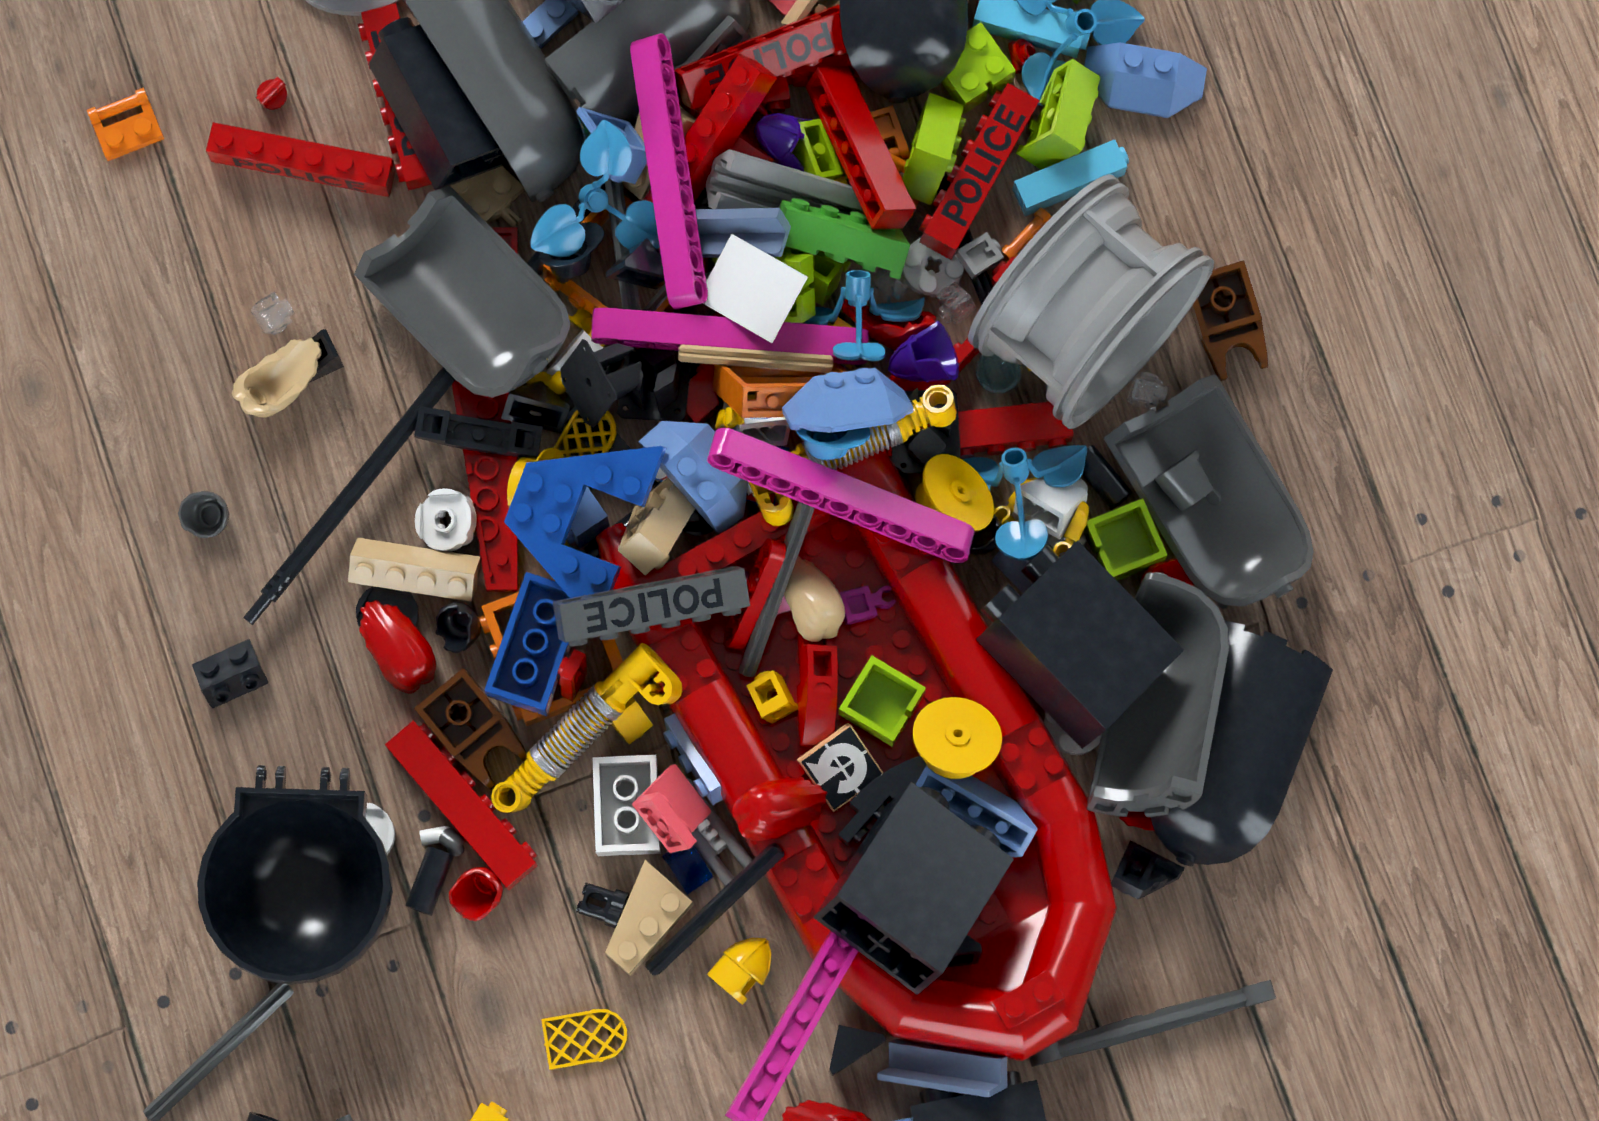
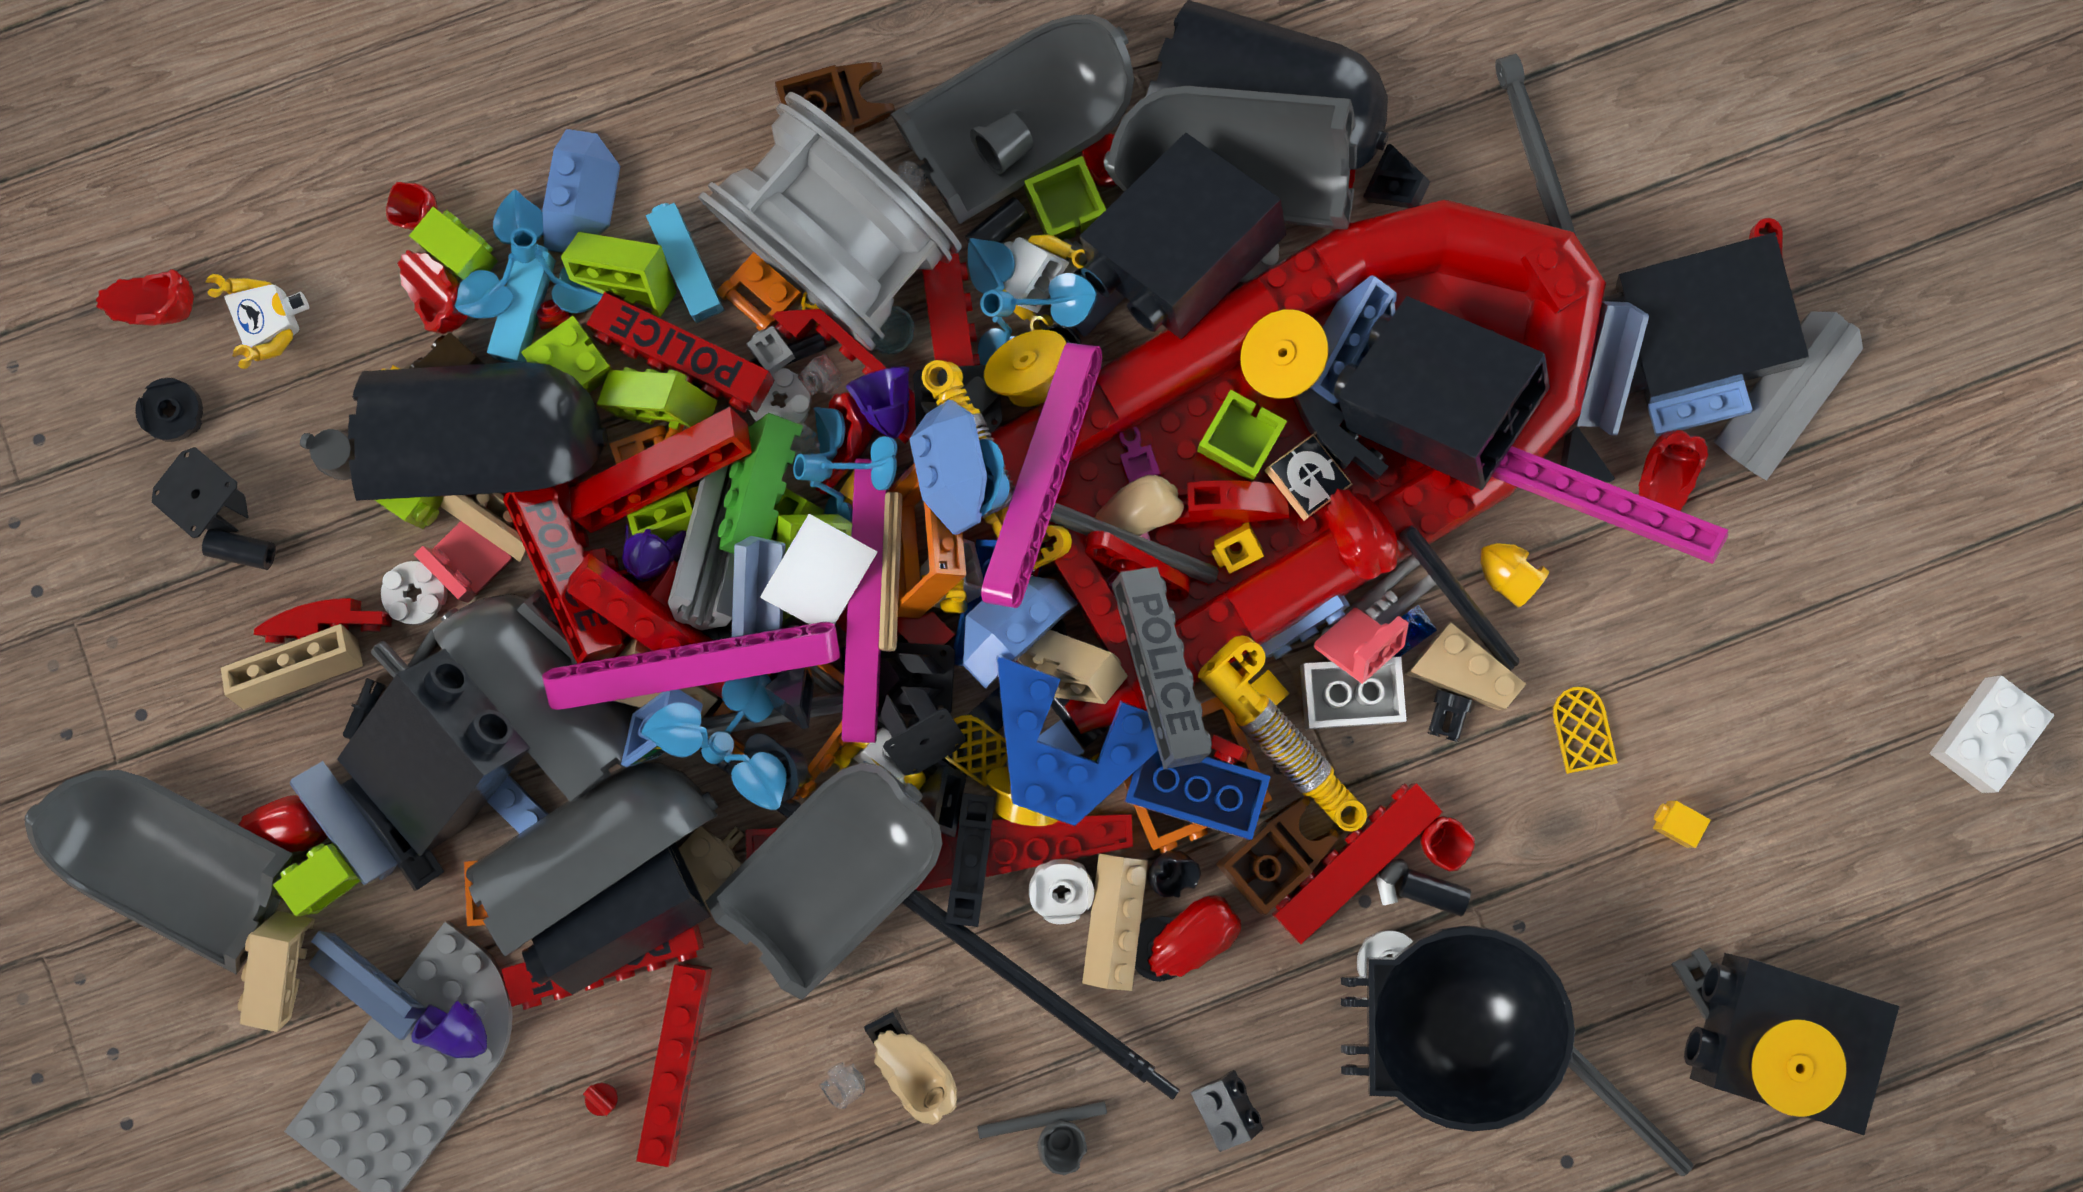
camera: 85 degrees left, 5 degrees up
none -> dark grey bar [977,1101,1107,1139]

